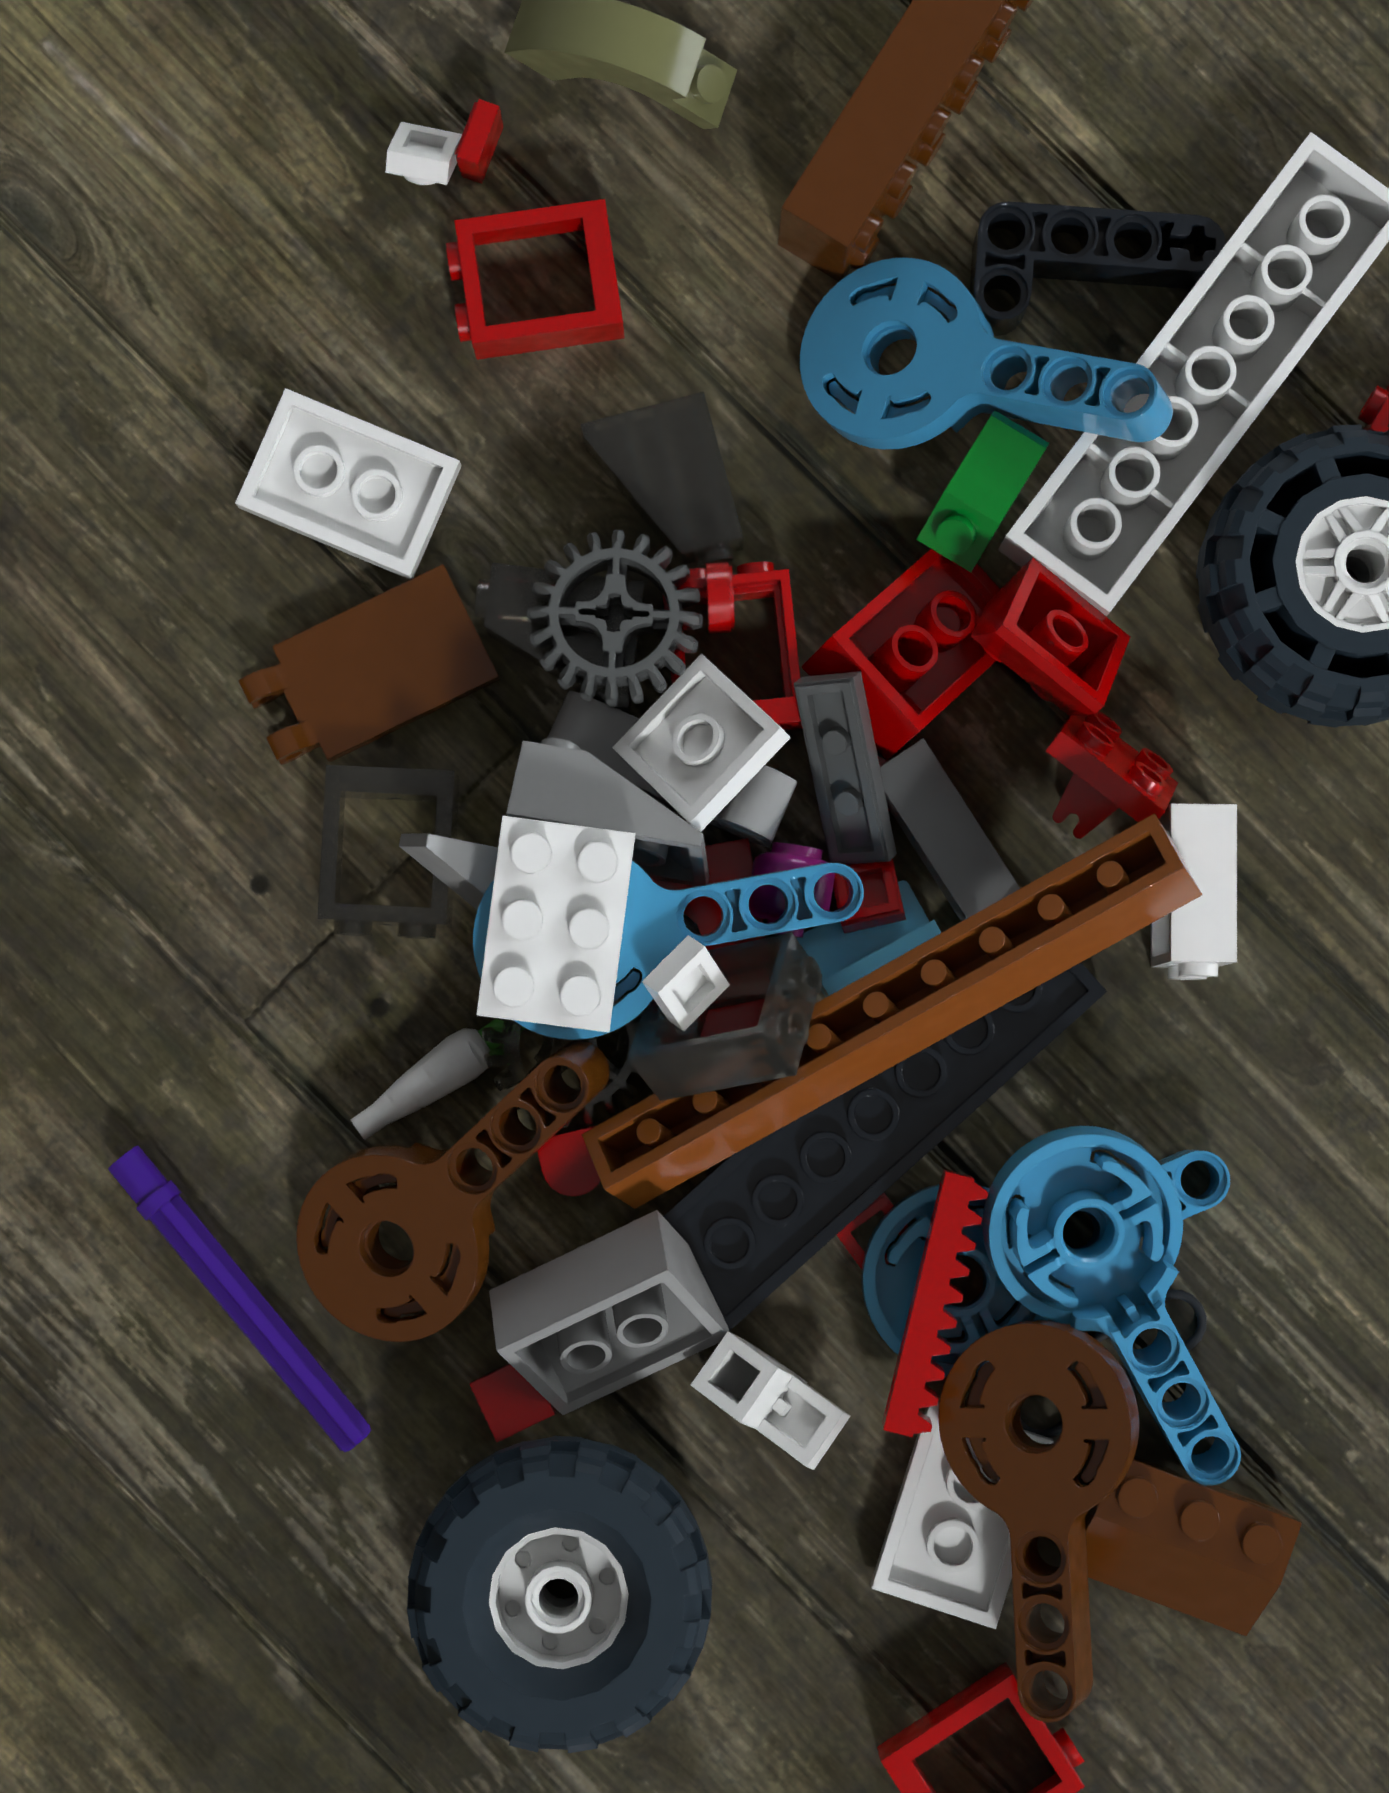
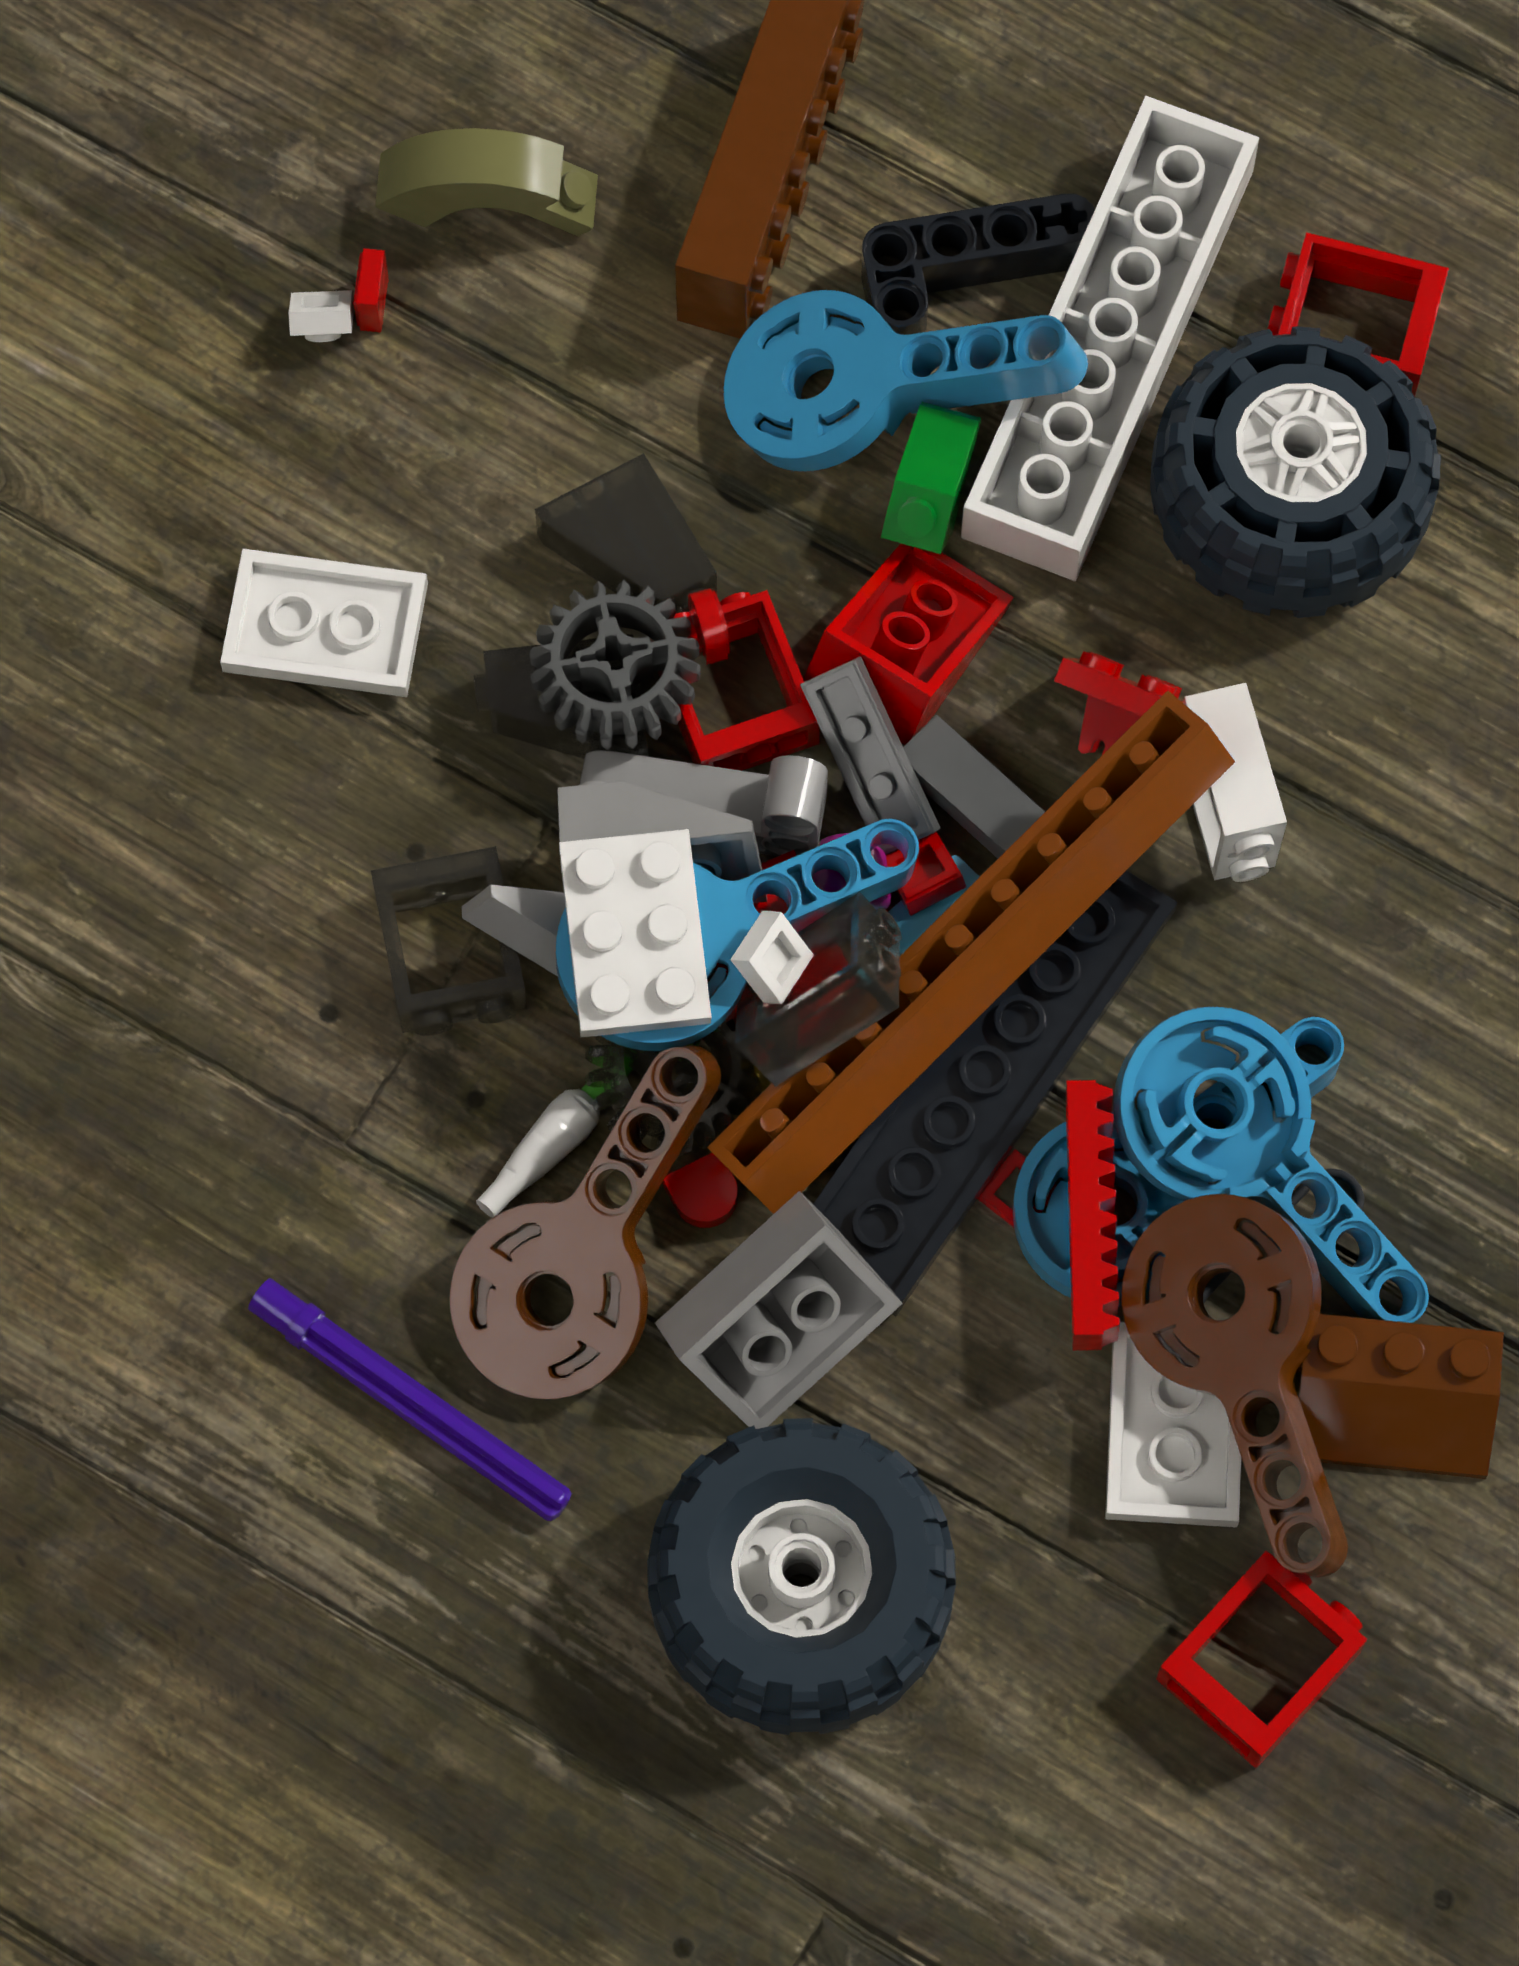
camera: 15 degrees left, 15 degrees down
reddish brown tile [238,564,500,765] -> none
red window [446,199,625,360] -> none
red tile [469,1364,556,1442] -> none
white plate [612,653,791,832] -> none
white brick [691,1331,850,1470] -> none
red slope [971,557,1131,716] -> none

